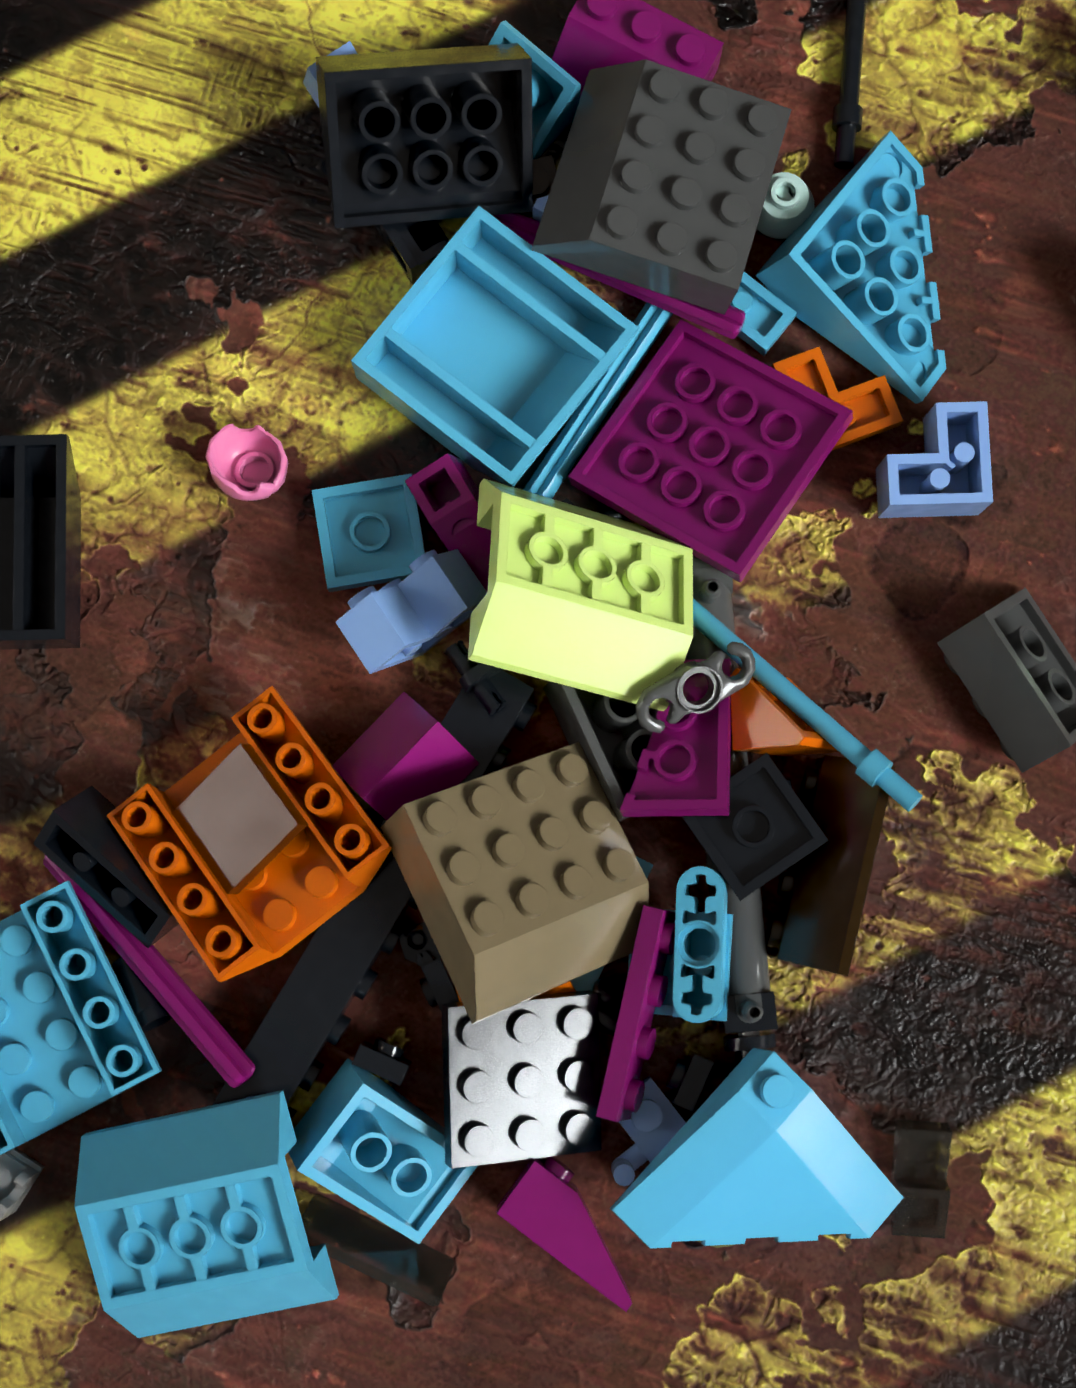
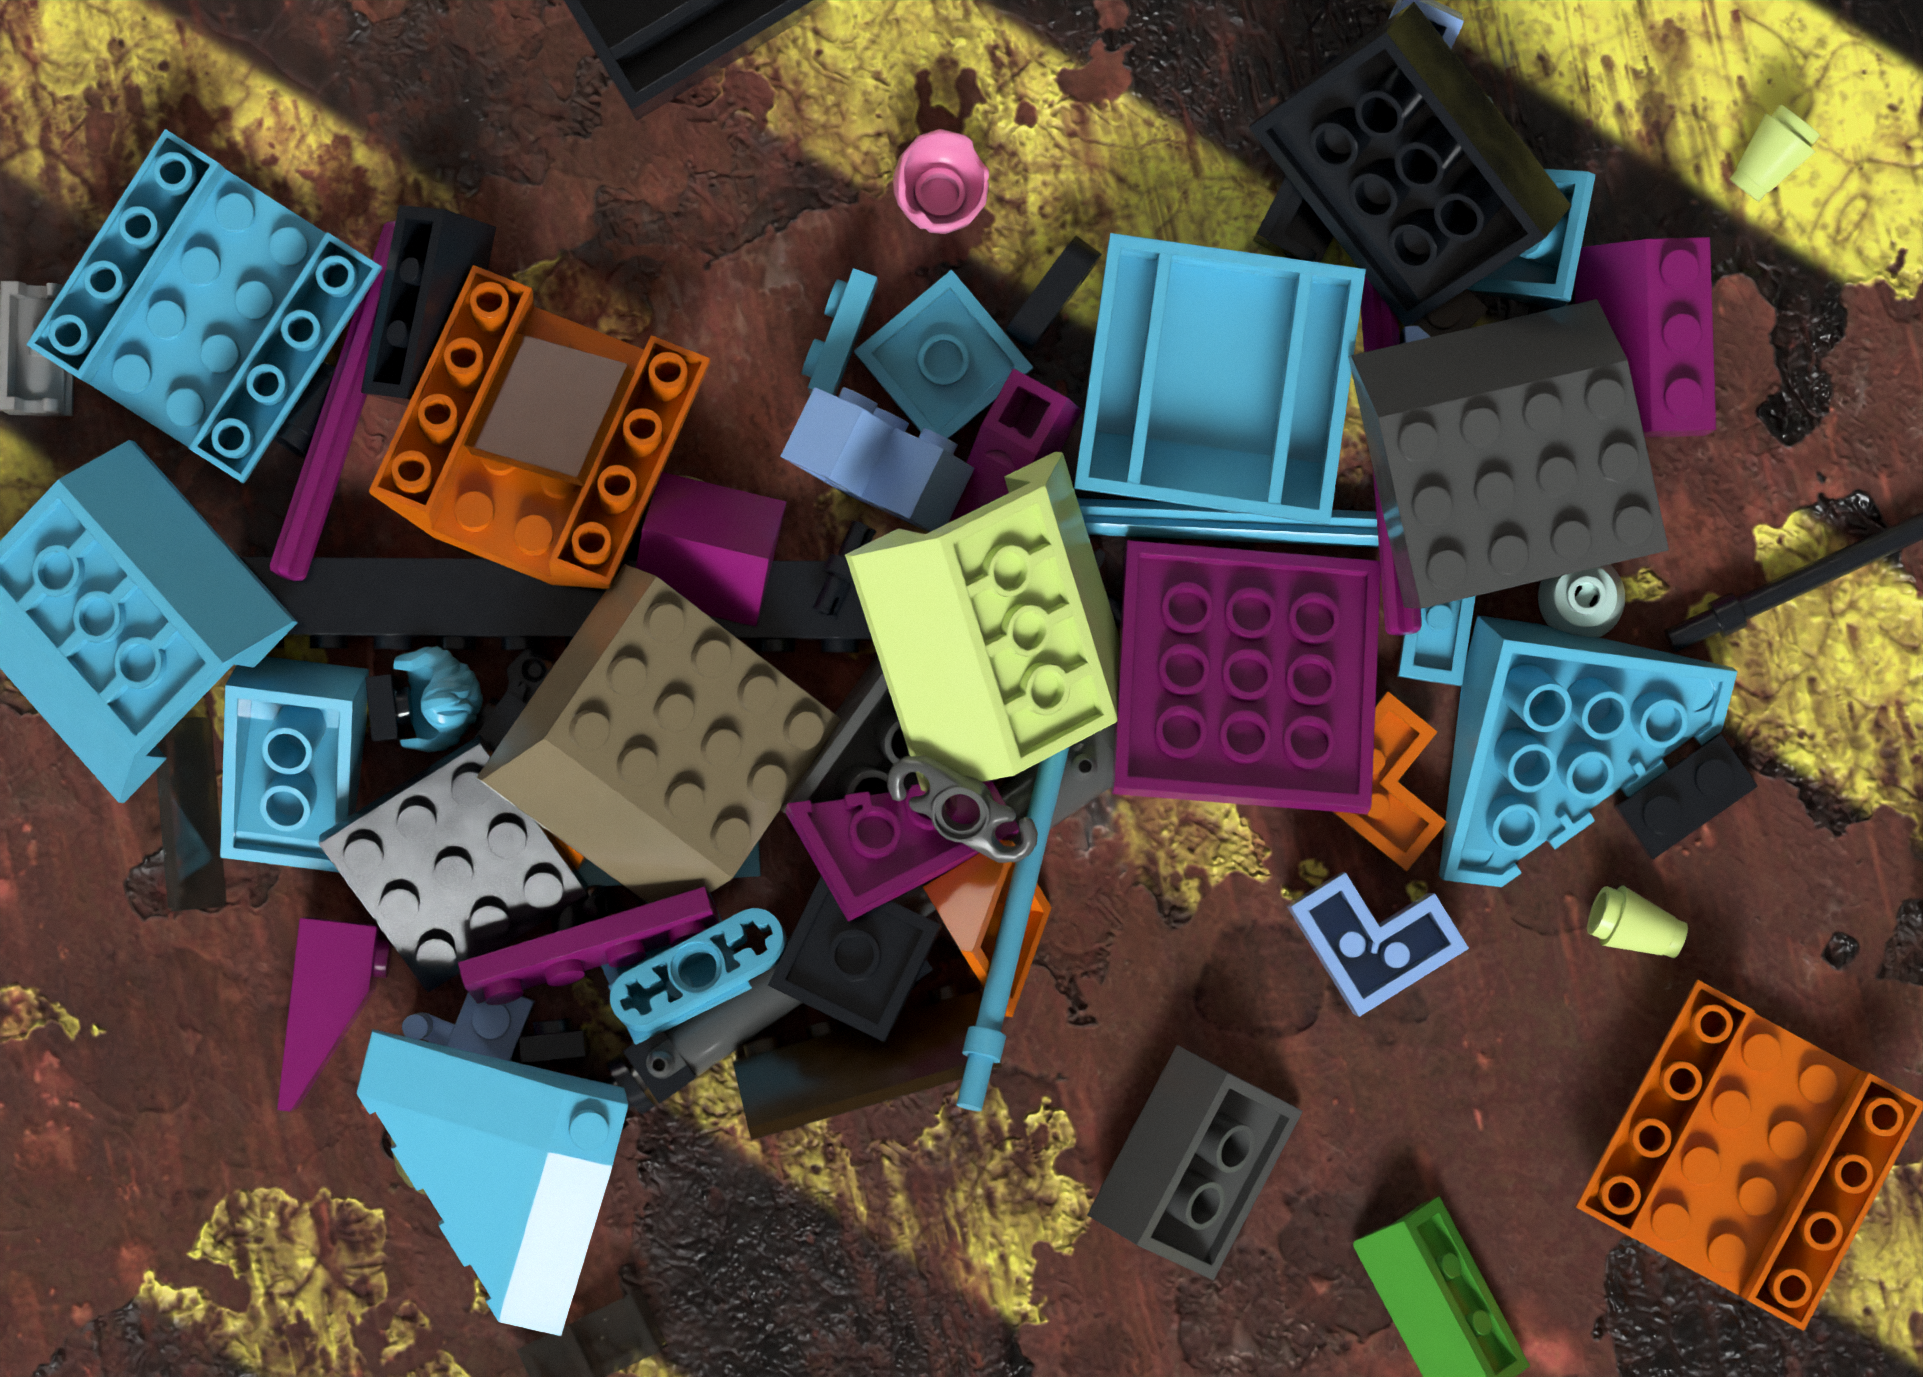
camera: 65 degrees right, 5 degrees up
none -> medium azure hair [394,646,483,752]
none -> medium azure plate [801,268,878,396]
none -> black beam [1005,235,1102,351]
none -> yellowish green cone [1587,886,1688,958]
none -> black plate [1614,734,1758,859]

